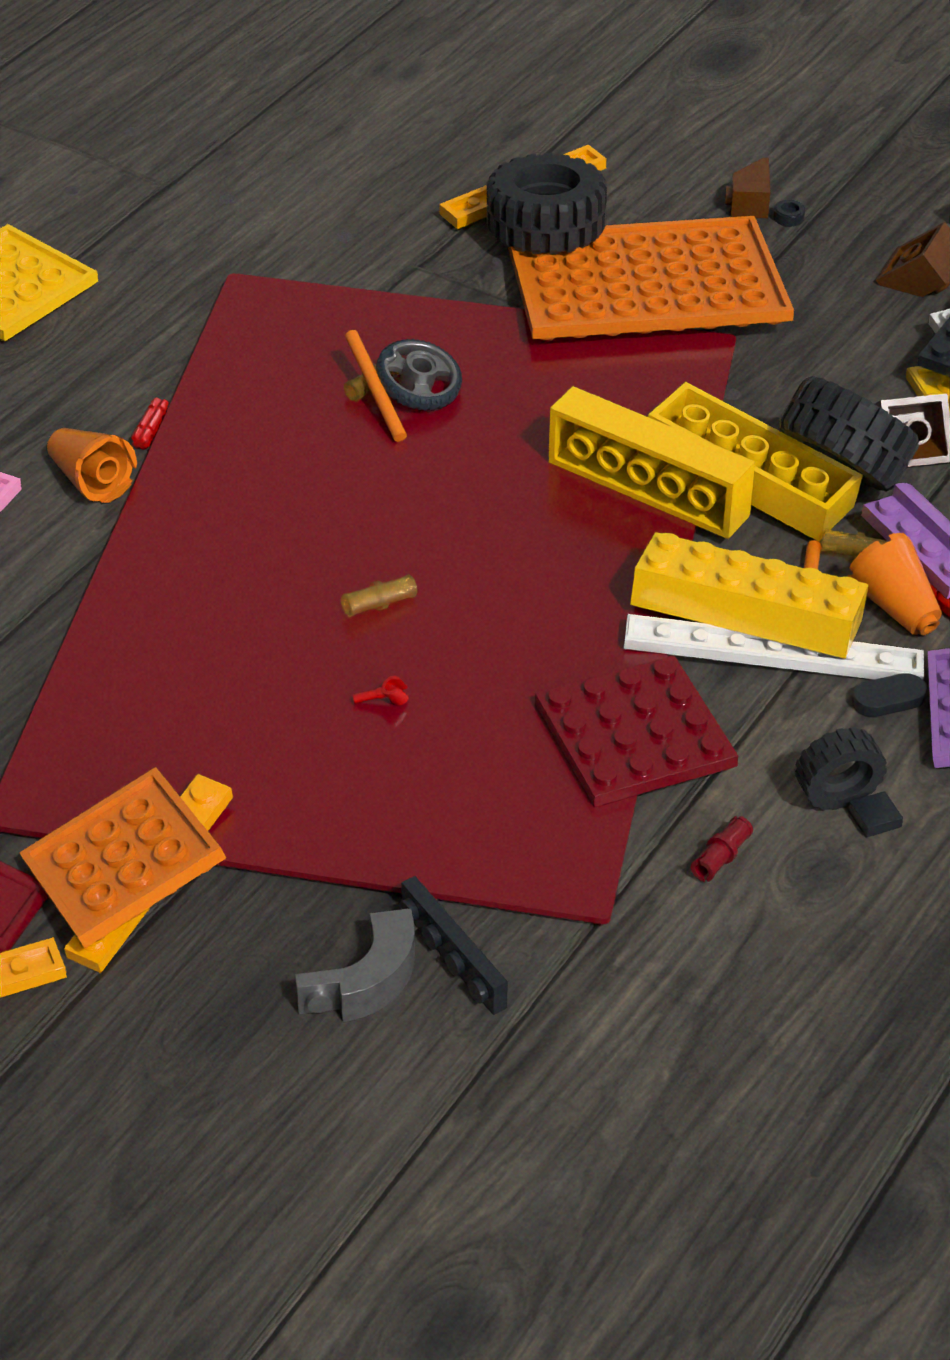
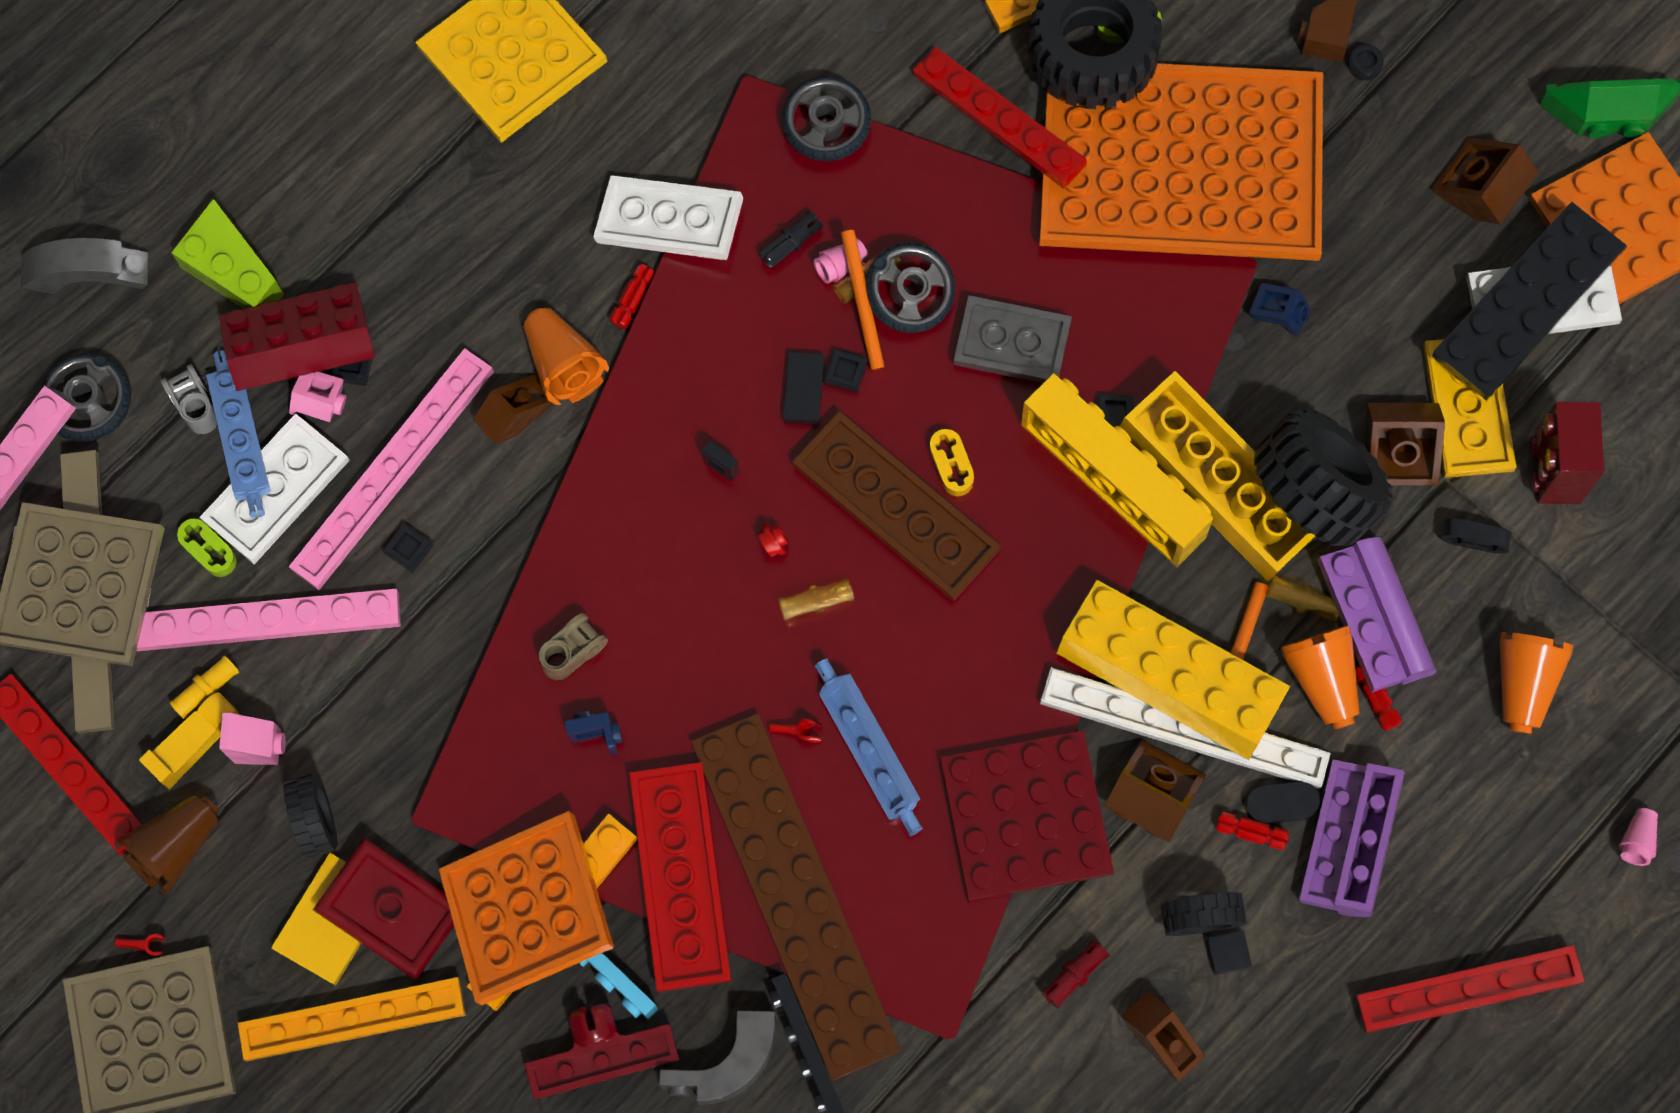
camera: 15 degrees right, 30 degrees up
none -> reddish brown slope [473,374,553,444]
none -> dark red plate [524,1003,679,1100]
none -> dark tan piece [539,613,608,680]
none -> dark blue bracket [565,711,623,755]
none -> medium azure plate [579,953,658,1020]
none -> white plate [593,175,744,260]
none -> red plate [629,762,732,992]
none -> reddish brown plate [691,713,901,1082]
none -> black tile [702,441,740,481]
none -> red plate [757,522,789,557]
none -> black axle [759,211,823,268]
none -> flat silver wheel [782,76,871,162]
none -> black tile [783,352,825,425]
none -> reddish brown plate [792,411,1001,602]
none -> bright pink cone [814,239,867,283]
none -> medium blue plate [814,658,923,836]
none -> black tile [824,349,868,394]
none -> red plate [913,47,1087,189]
none -> yellow beam [930,429,974,497]
none -> flat silver plate [954,295,1072,383]
none -> reddish brown slope [1104,740,1206,842]
none -> reddish brown slope [1122,992,1205,1082]
none -> red axle [1216,811,1289,850]
none -> dark blue bracket [1249,283,1309,335]

